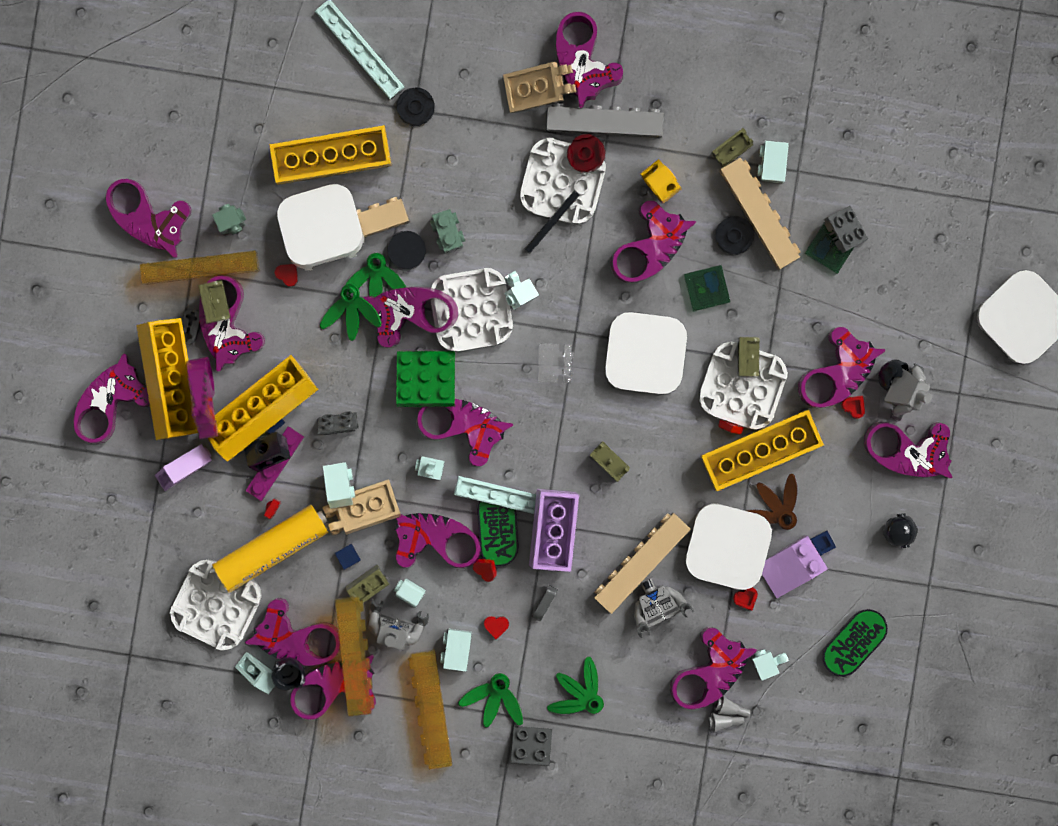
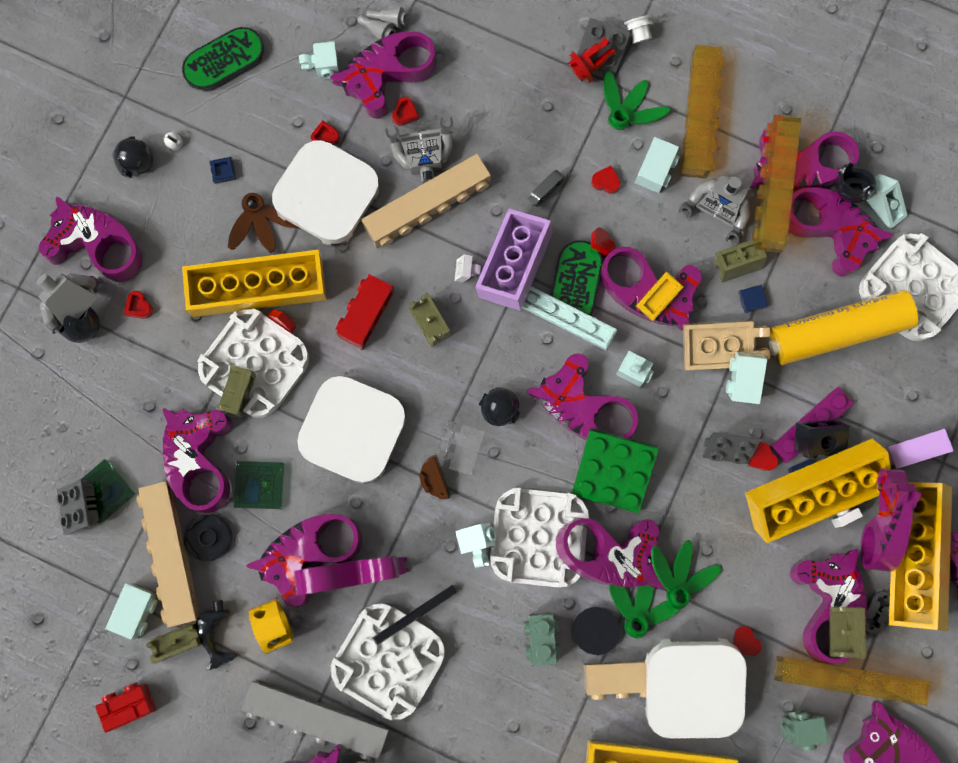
camera: 165 degrees left, 10 degrees down
red tile [264,498,281,519] -> none
light aqua brick [394,579,426,608] -> none
green plant [547,657,604,714] -> none
dark red tile [567,134,605,173] -> none
lavender slope [762,535,828,598] -> none
magenta animal [798,327,885,408] -> none
none -> red brick [95,682,156,733]
none -> magenta animal [163,408,232,513]
none -> white hinge [164,131,183,151]
none -> black animal [197,600,237,670]
none -> magenta animal [294,556,409,595]
none -> red brick [336,274,394,350]
none -> white plate [390,647,424,682]
none -> red tile [392,97,419,126]
none -> reddish brown plate [419,454,451,499]
none -> white tile [455,254,481,283]
none -> black cap [479,388,520,426]
none -> red piece [568,36,617,83]
none -> white piece [624,15,653,44]
none -> yellow tile [635,272,684,321]
none -> red tile [748,442,778,471]
none -> white plate [831,508,863,528]

